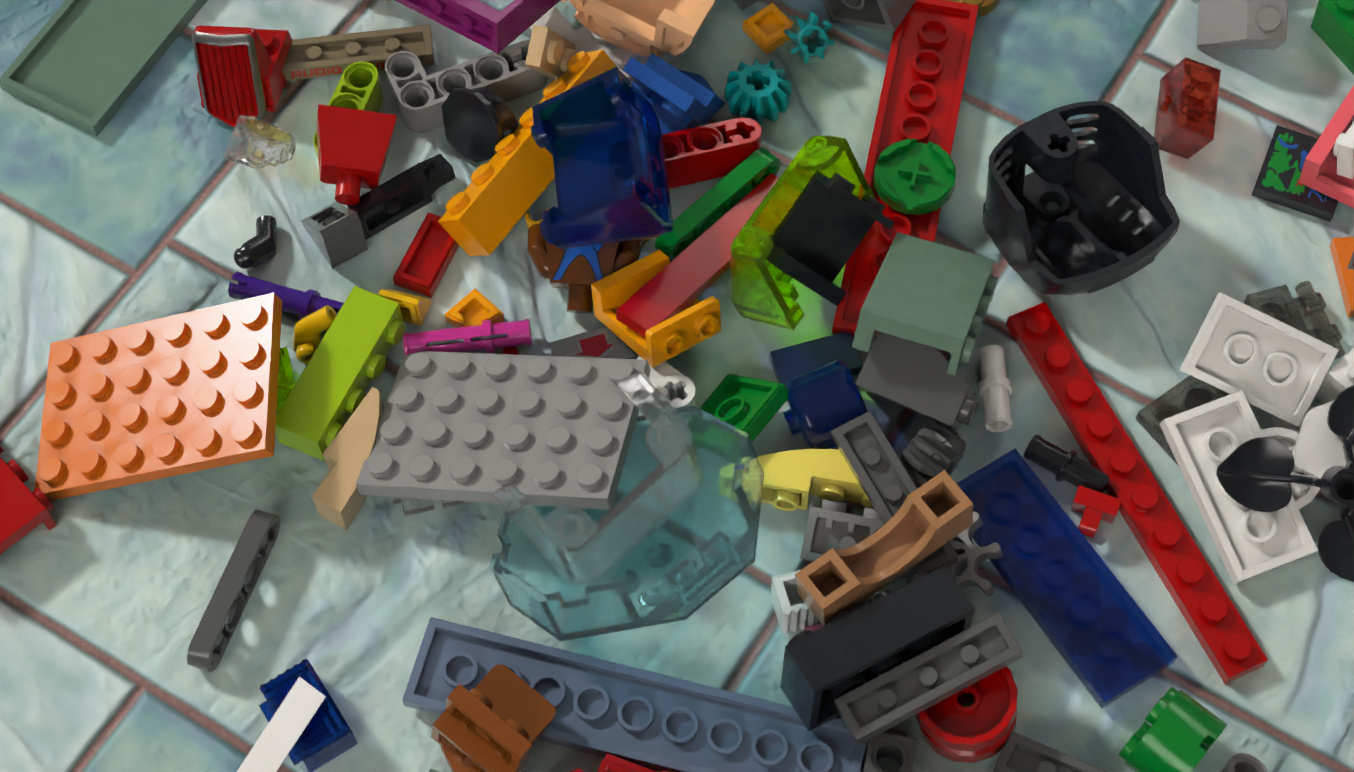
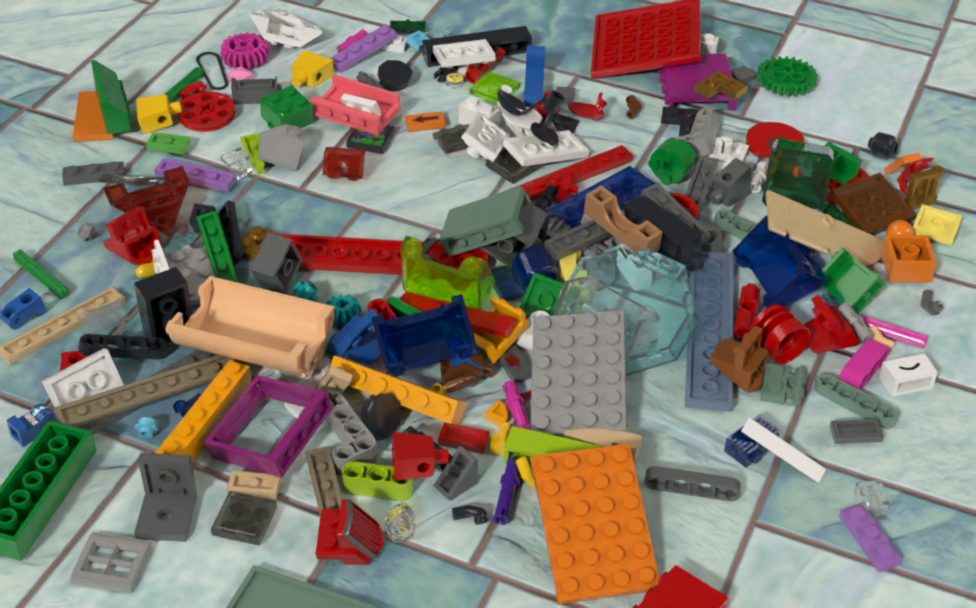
camera: 100 degrees left, 20 degrees down
green tile [874,139,956,215] -> none
black piece [982,101,1180,295] -> none

